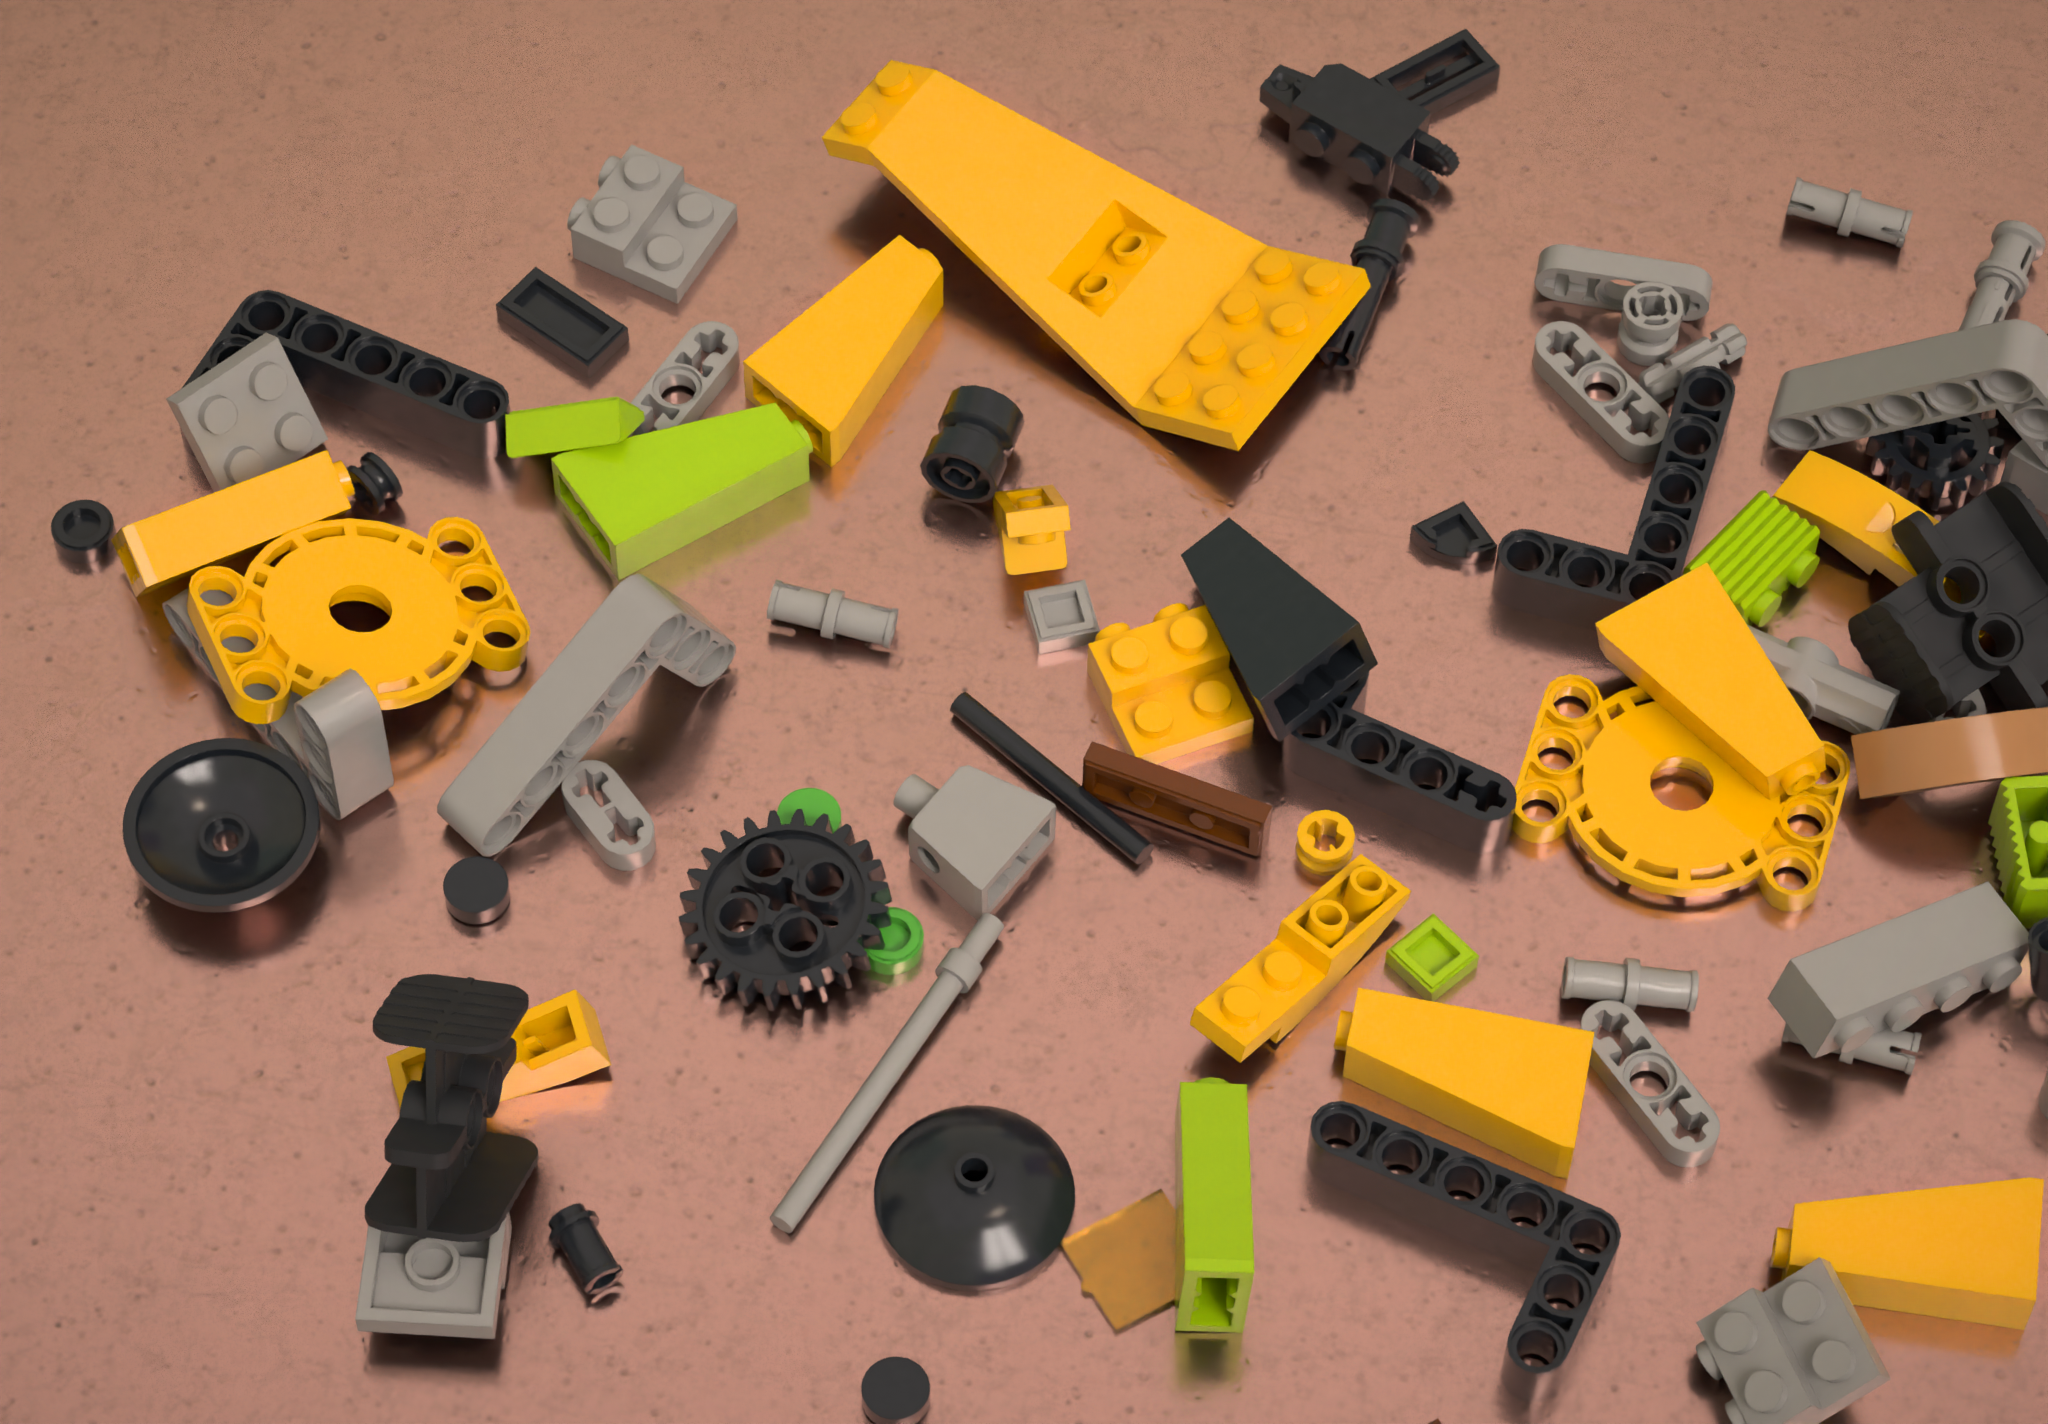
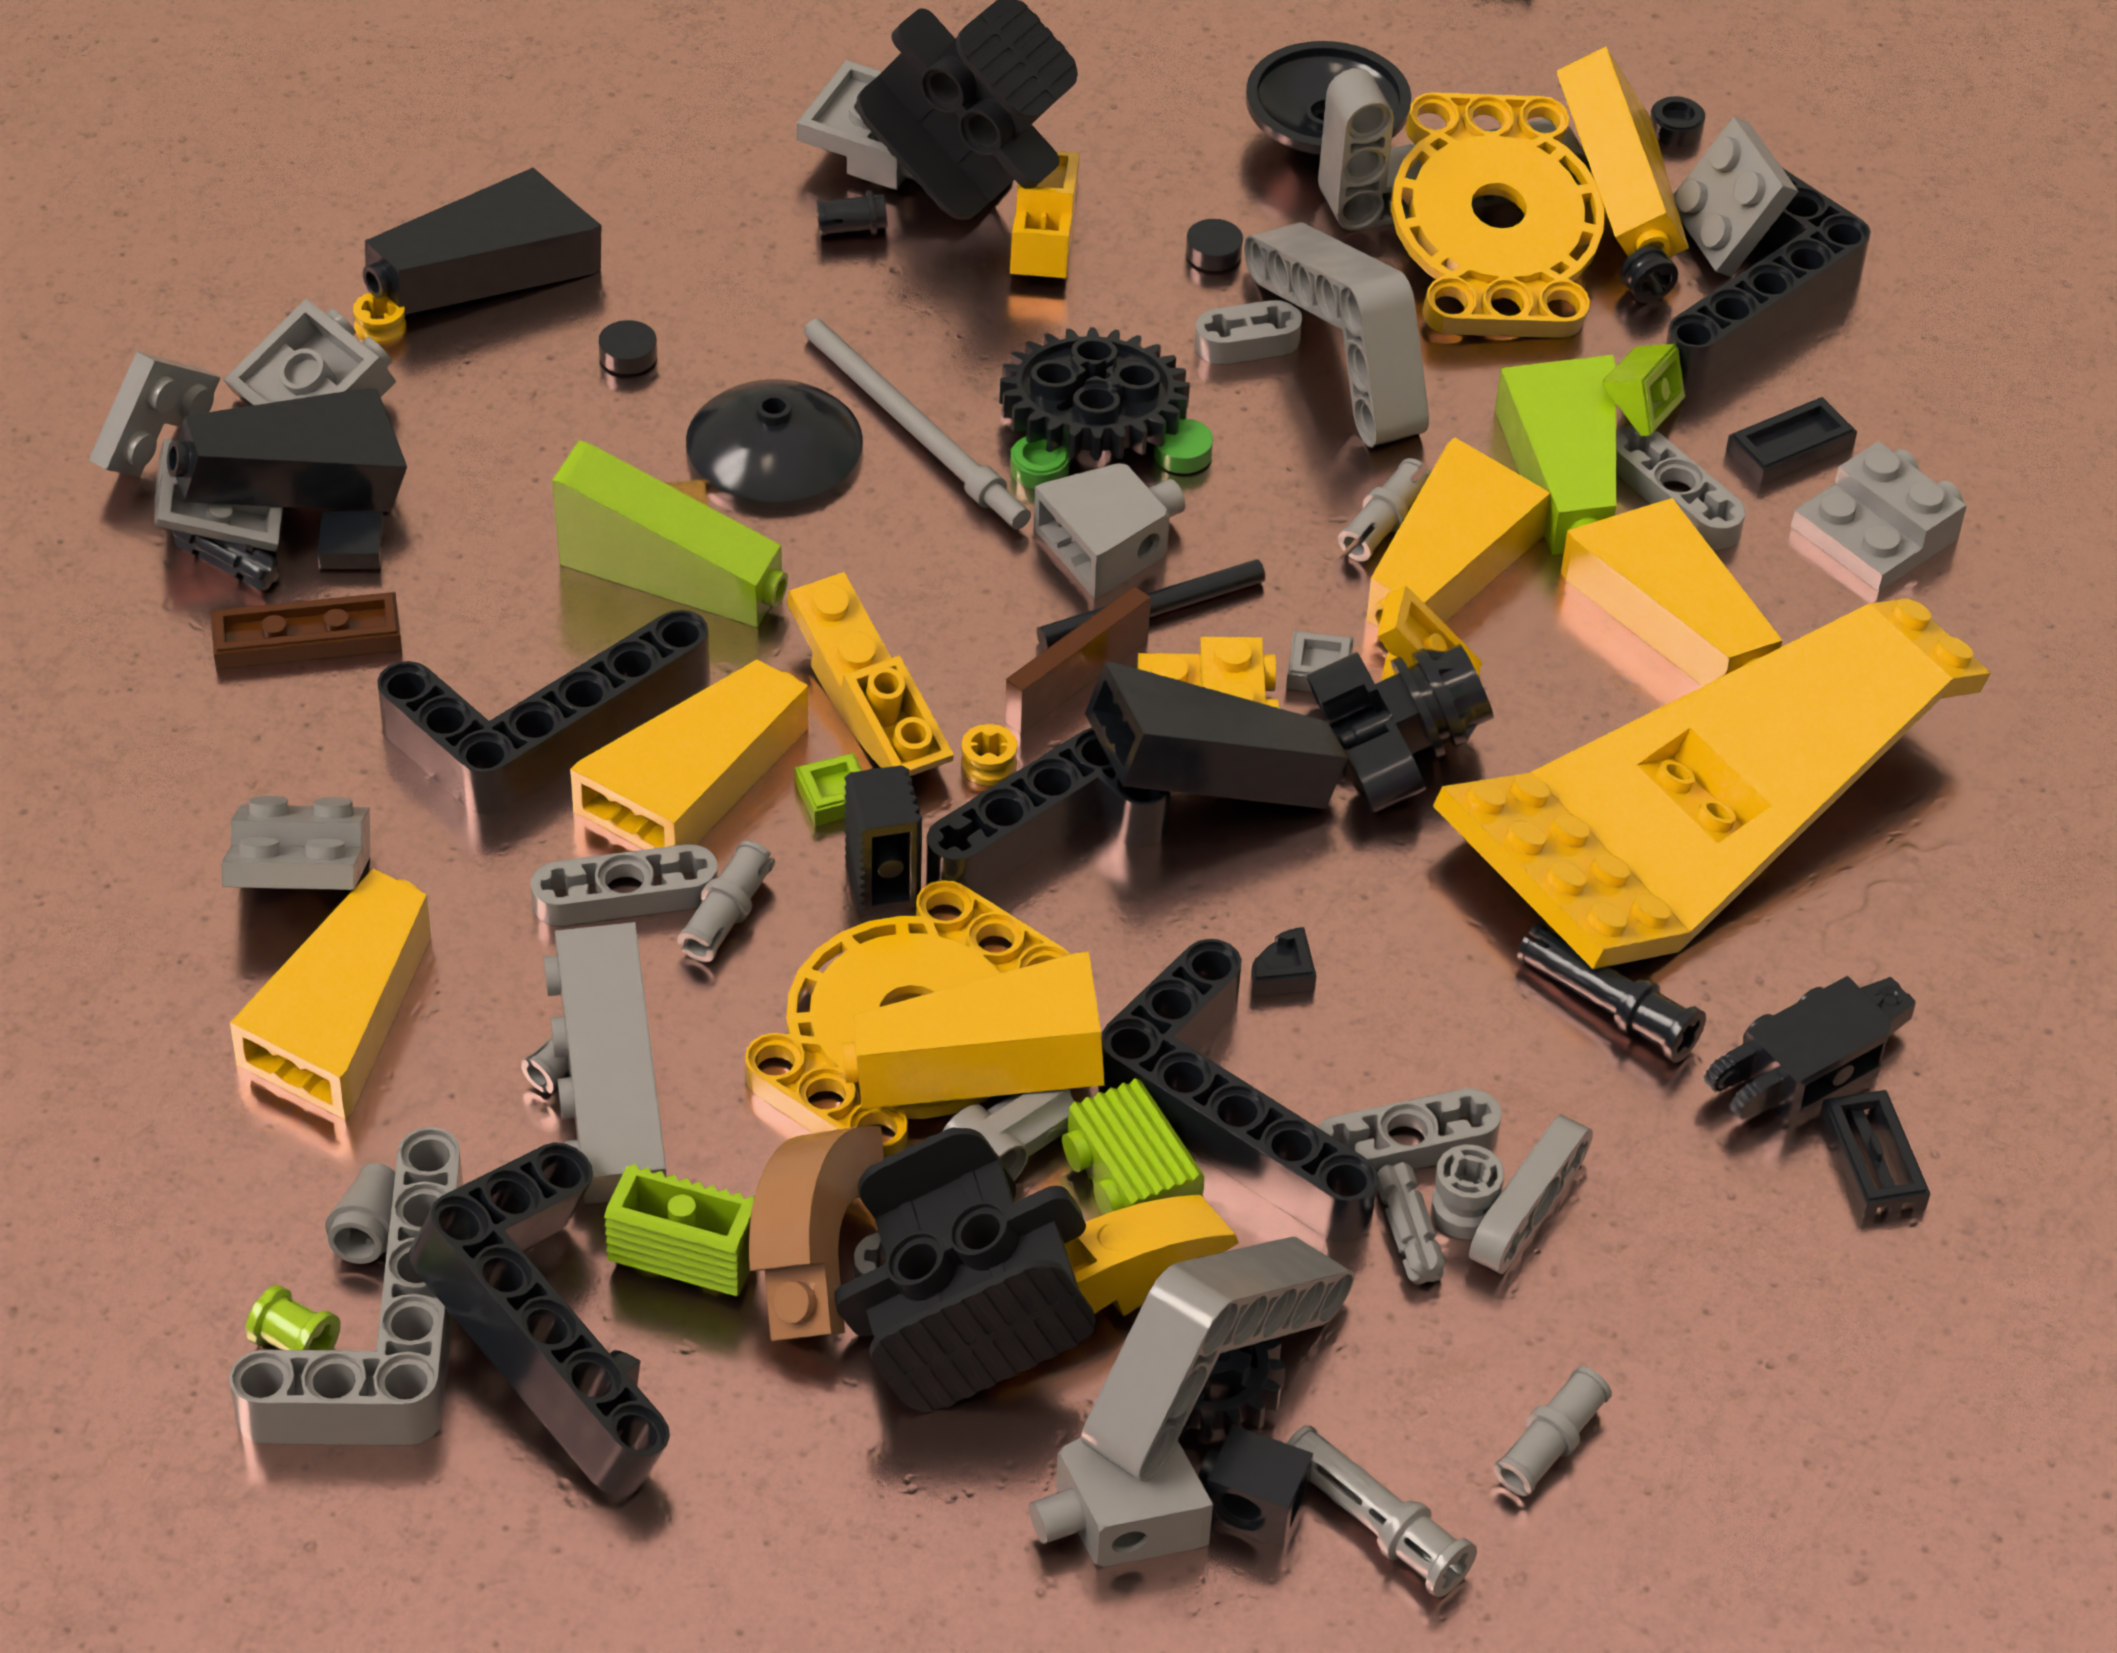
camera: 110 degrees right, 10 degrees down
black wheel [920,385,1024,503] -> none
none -> black brick [844,765,922,916]
none -> black beam [1306,644,1494,813]
none -> yellow slope [1366,438,1550,629]

